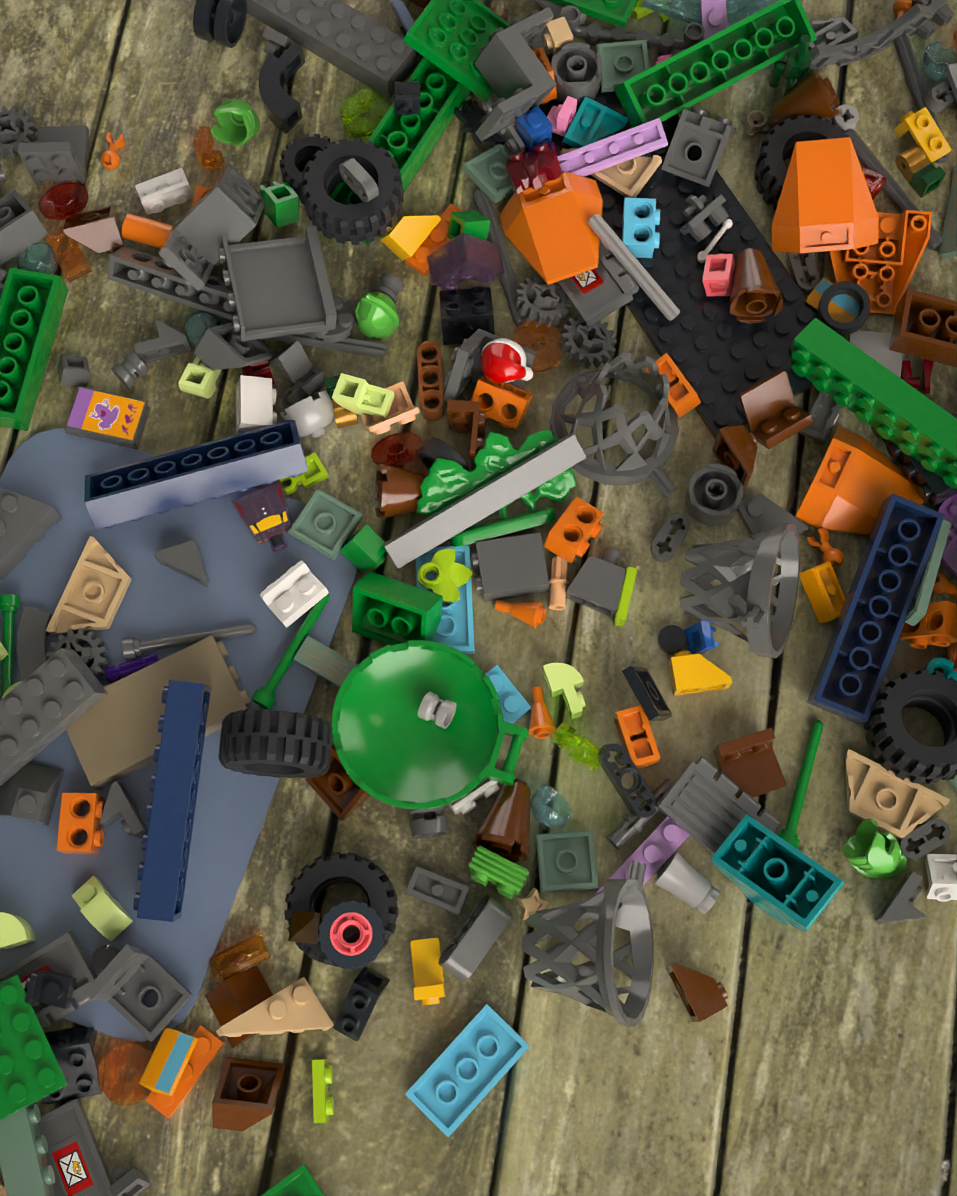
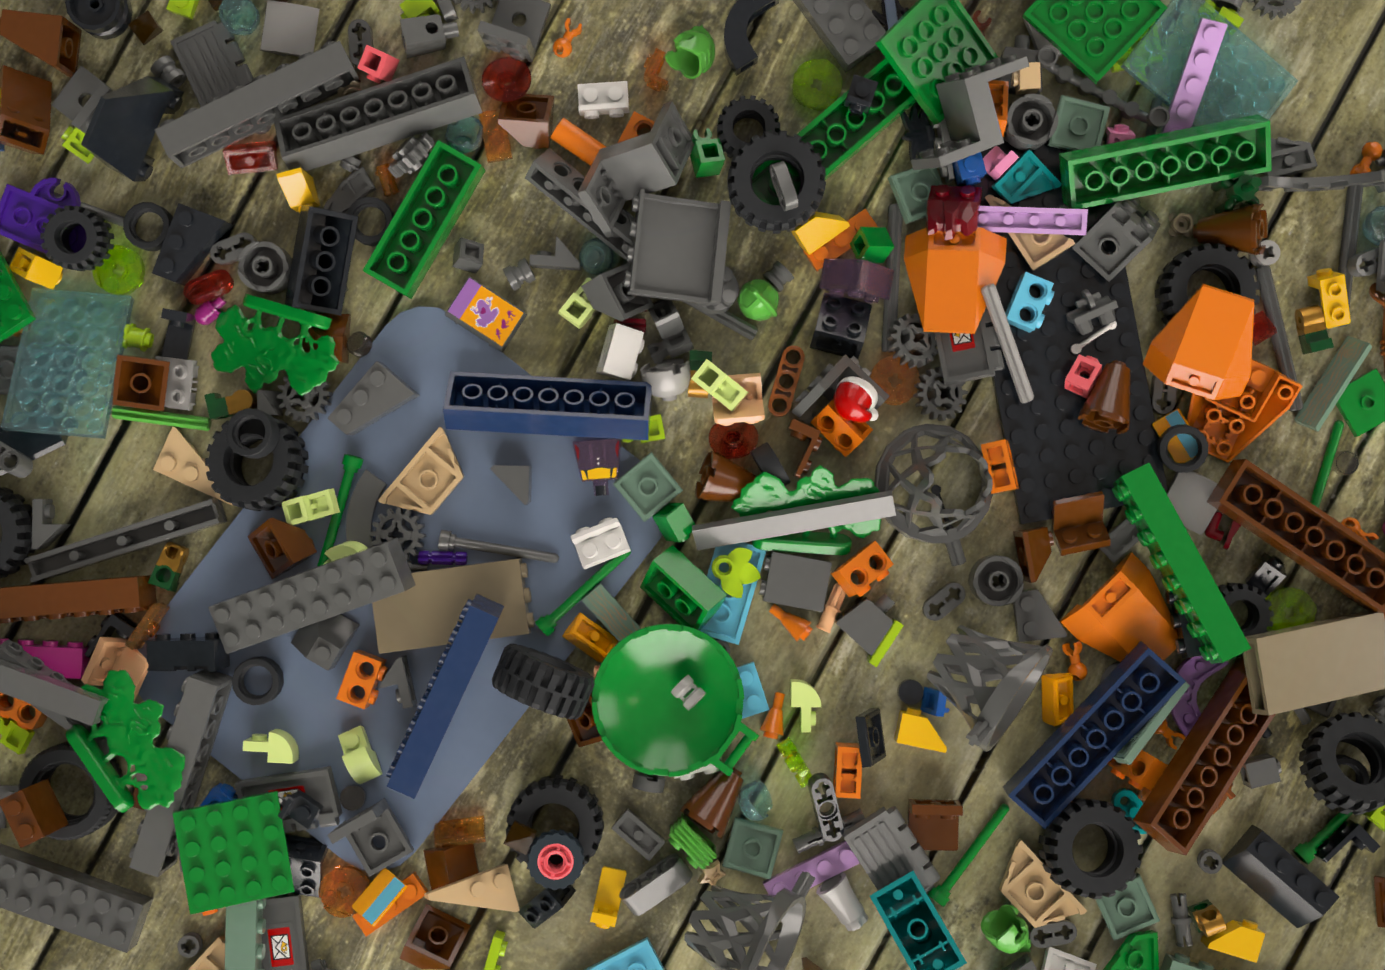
camera: 15 degrees right, 15 degrees up
none -> light orange slope [562,612,618,663]

